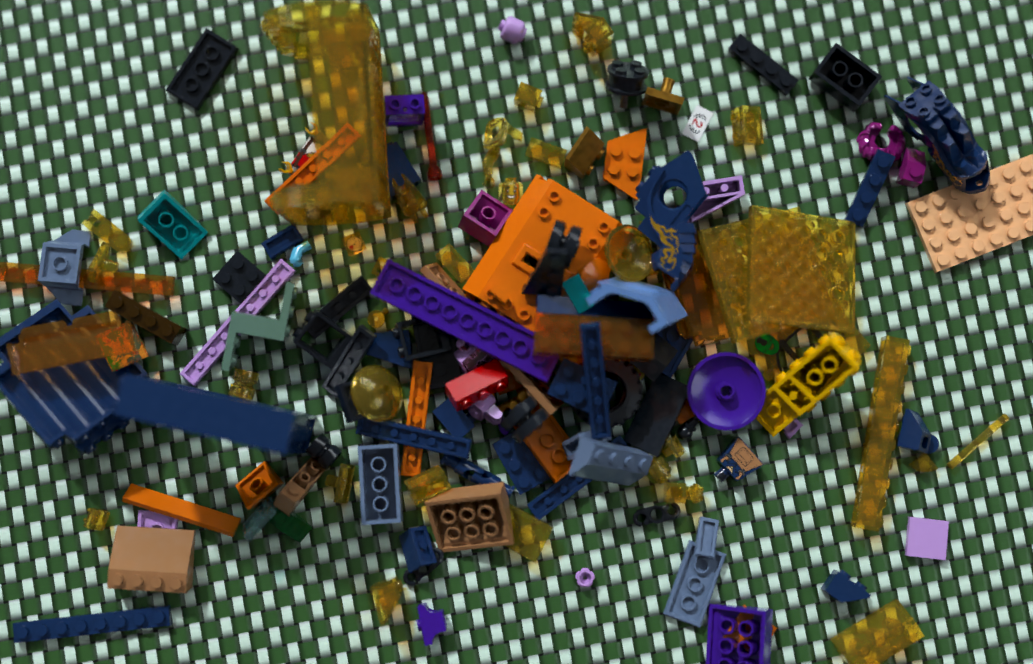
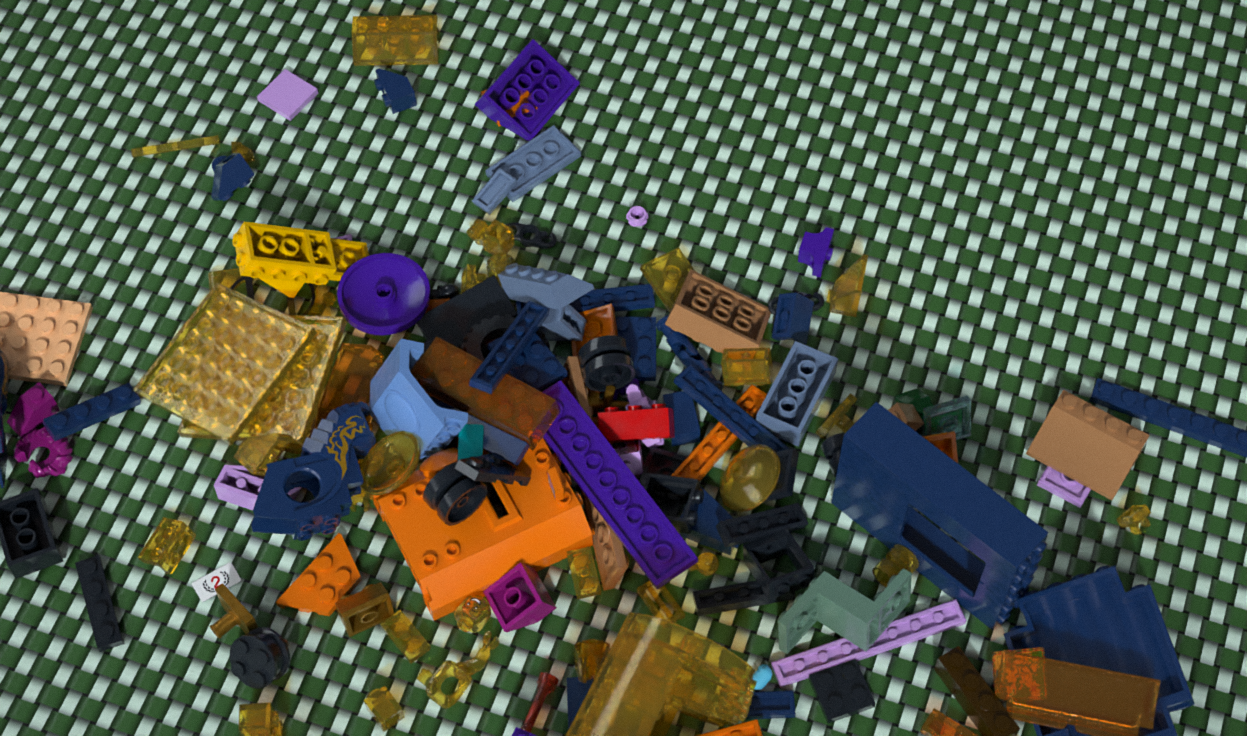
camera: 150 degrees left, 25 degrees down
orange tile [122,483,241,537] -> none
torso [714,436,764,483] -> none
clear yellow brick [851,336,911,532] -> none
none -> clear yellow slope [233,433,293,476]

